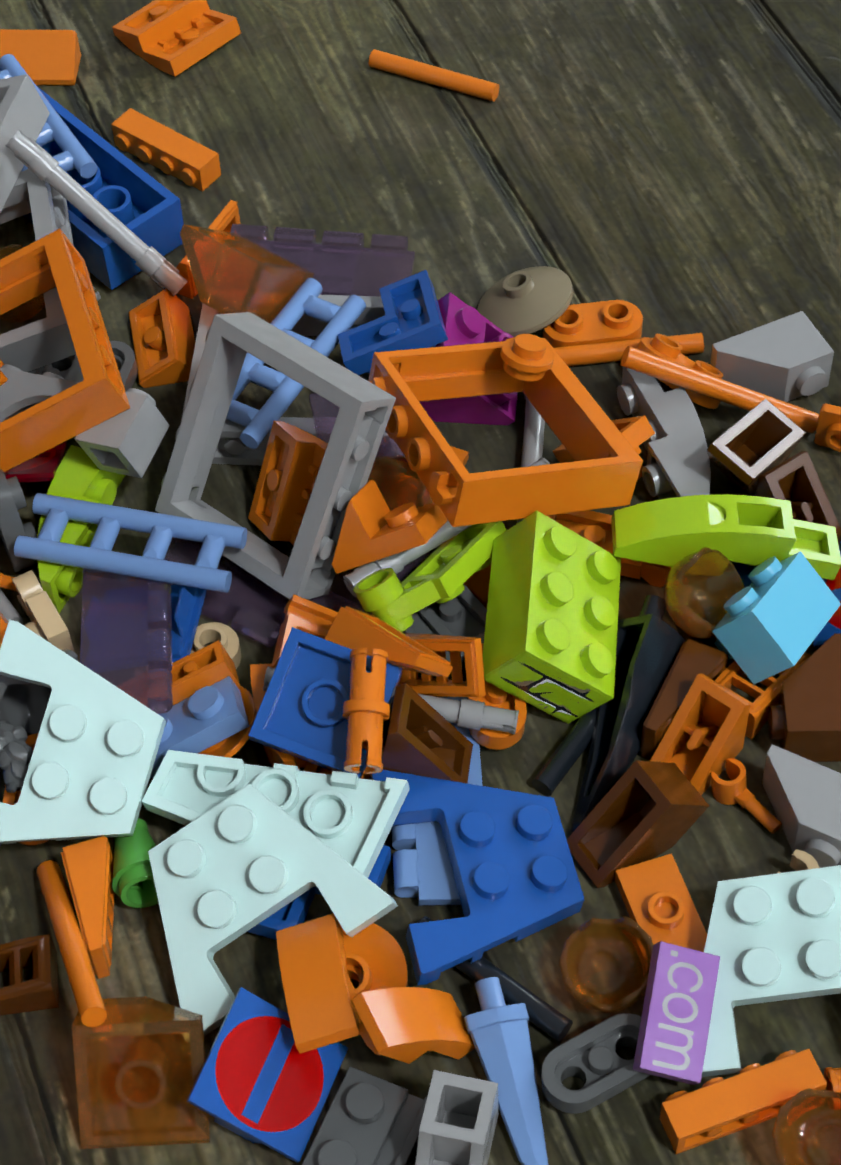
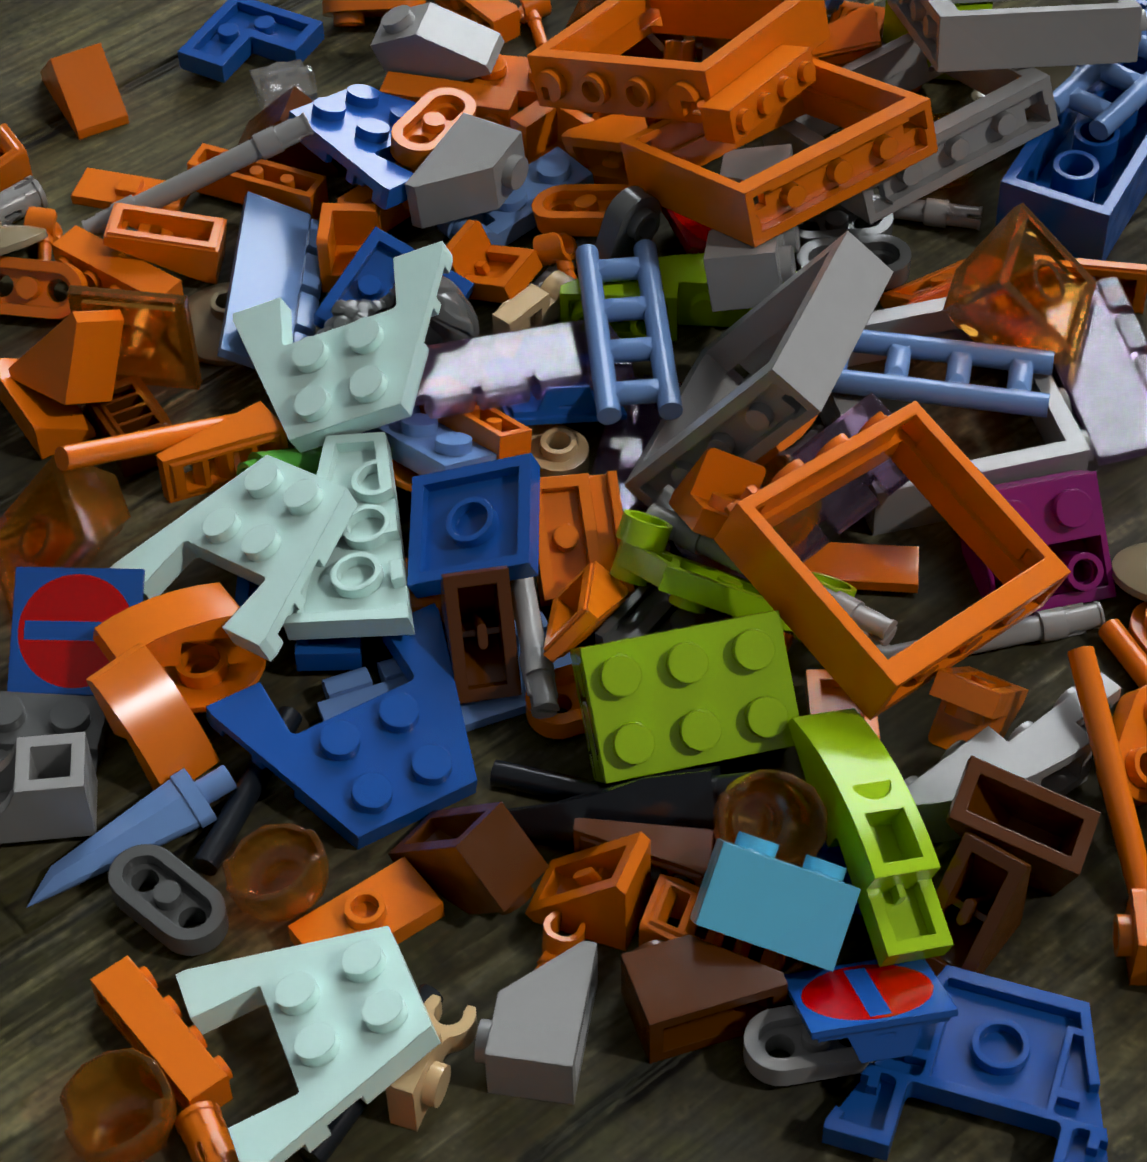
camera: 70 degrees right, 5 degrees down
light grey piece [5,130,188,296] -> none
orange slope [325,606,453,677] -> none
blue plate [338,270,448,375] -> none
orange pin [342,648,390,774] -> none
orange plate [500,334,554,381] -> none
medium lavender tile [633,941,720,1085] -> none

